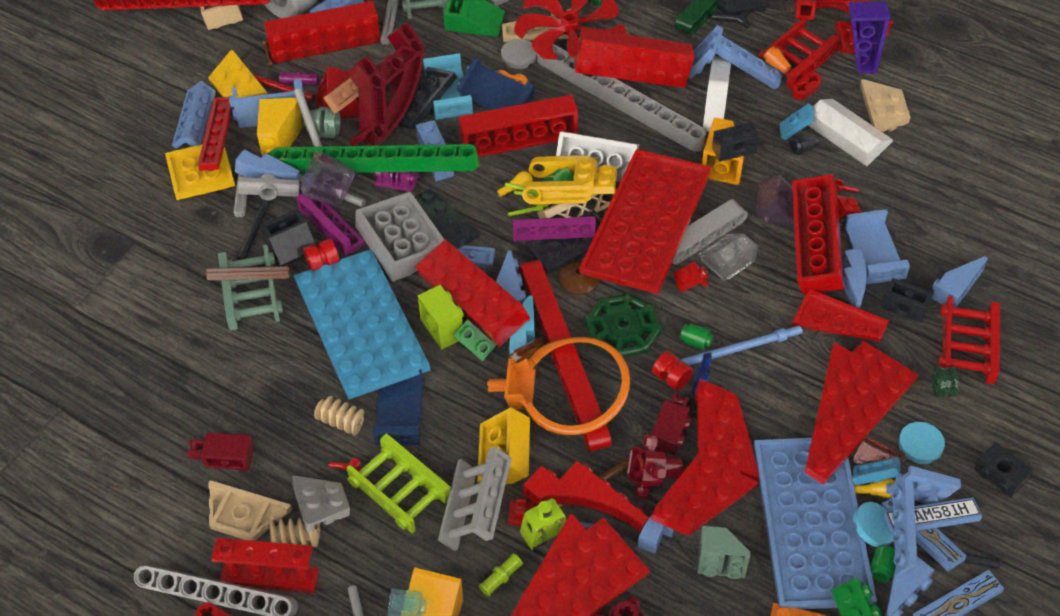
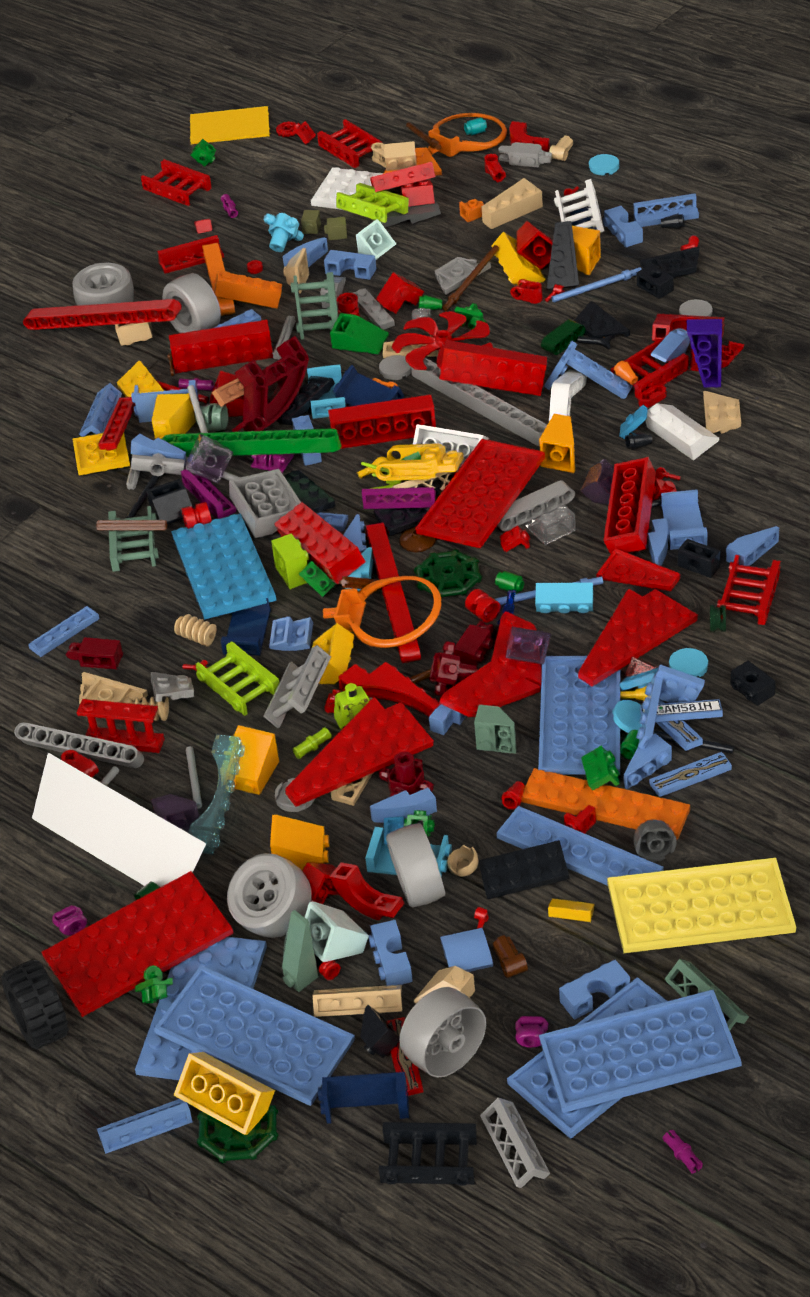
camera: 10 degrees right, 10 degrees down
black brick [712,122,759,162] -> none
none -> medium blue tile [28,606,99,657]
none -> medium blue slope [269,616,313,651]
none -> clear purple slope [506,627,551,664]
none -> medium azure brick [535,583,593,613]
none -> medium blue slope [651,328,690,362]

